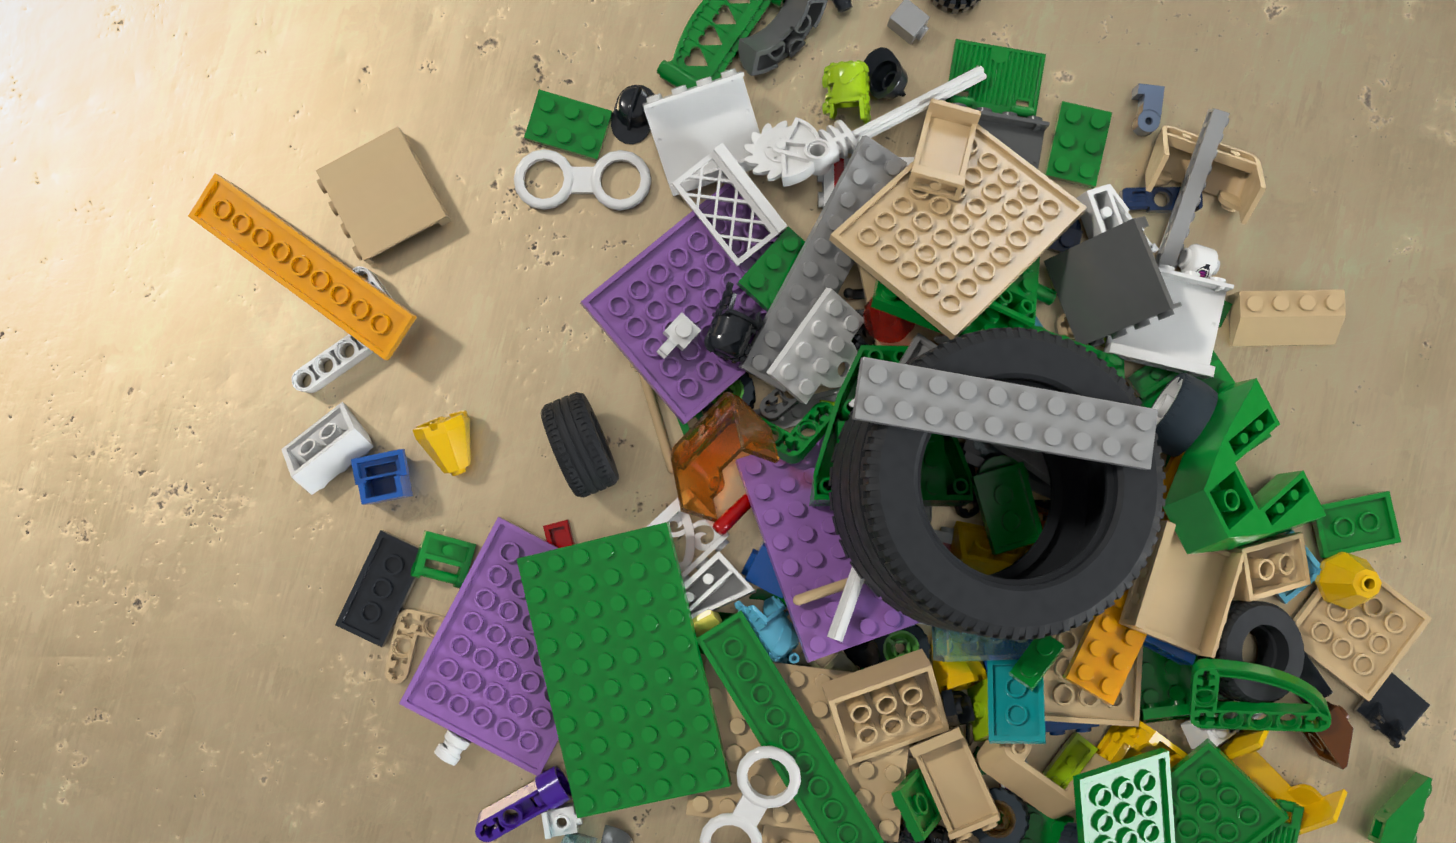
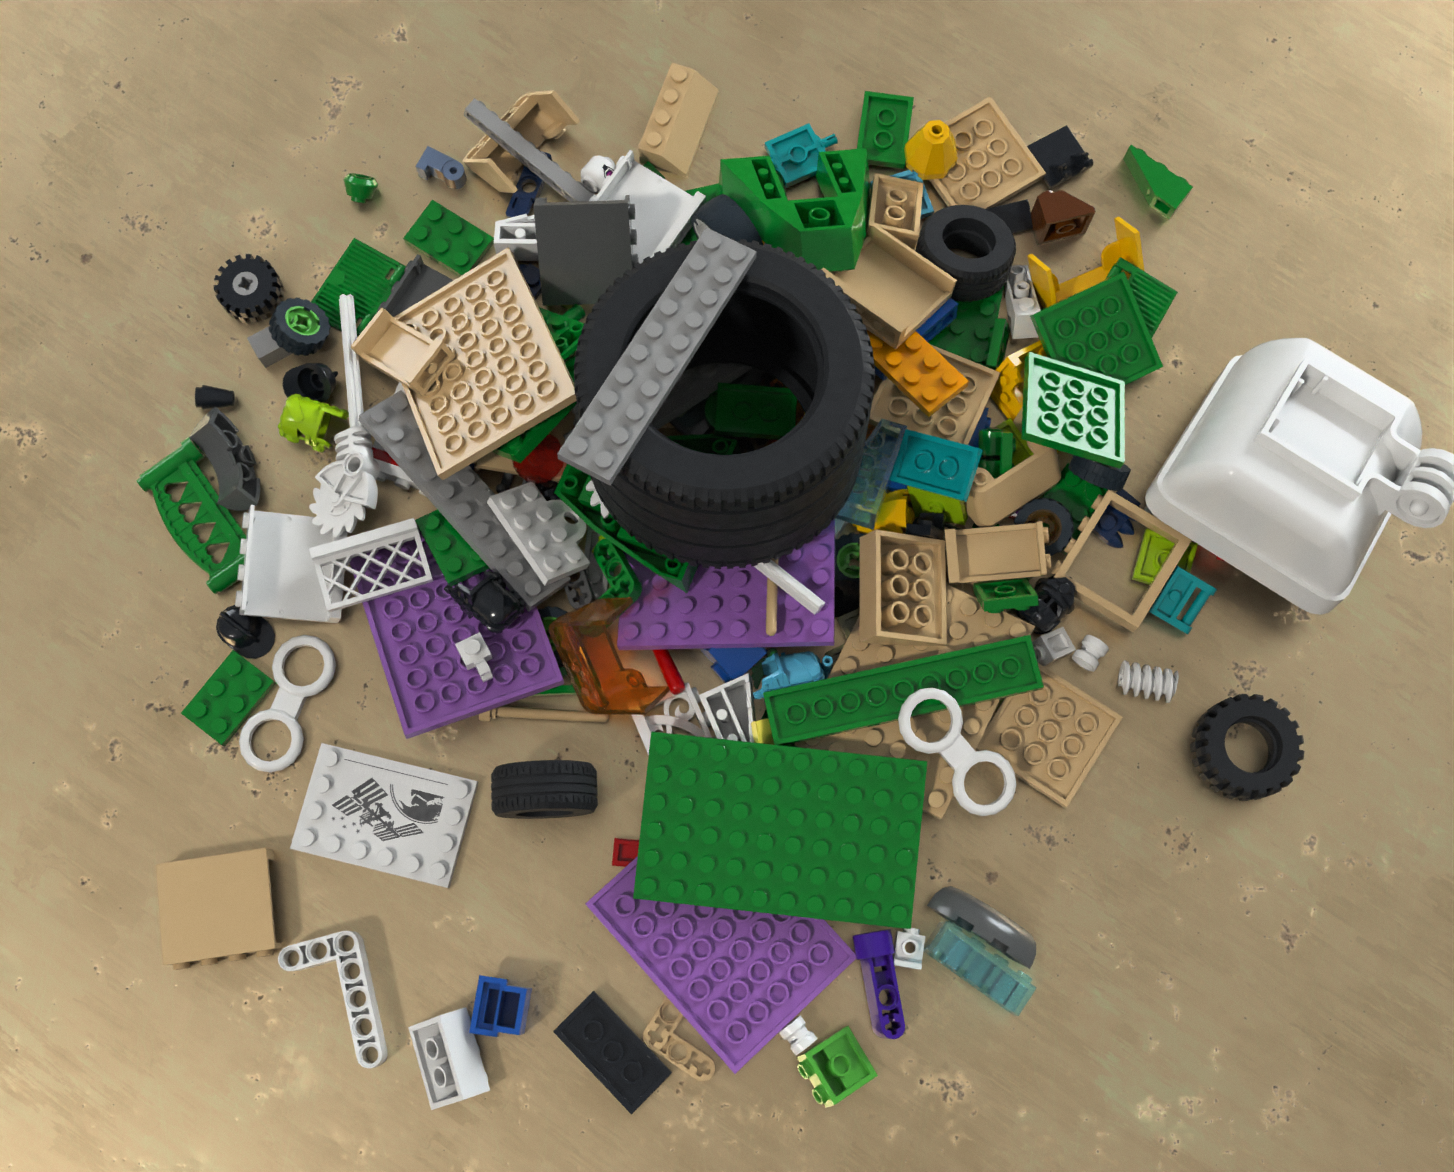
camera: 75 degrees left, 10 degrees down
light orange plate [188,173,417,360] -> none
green plate [411,530,476,589] -> none
yellow cone [412,410,471,476] -> none
green plate [1009,636,1064,691] -> none
green beam [1189,659,1331,732] -> none
none -> black wheel [269,297,330,356]
none -> white plate [290,743,479,888]
none -> green cone [344,173,378,203]
none -> teal plate [764,123,838,188]
none -> bright green plate [797,1026,878,1108]
none -> green plate [978,427,1016,479]

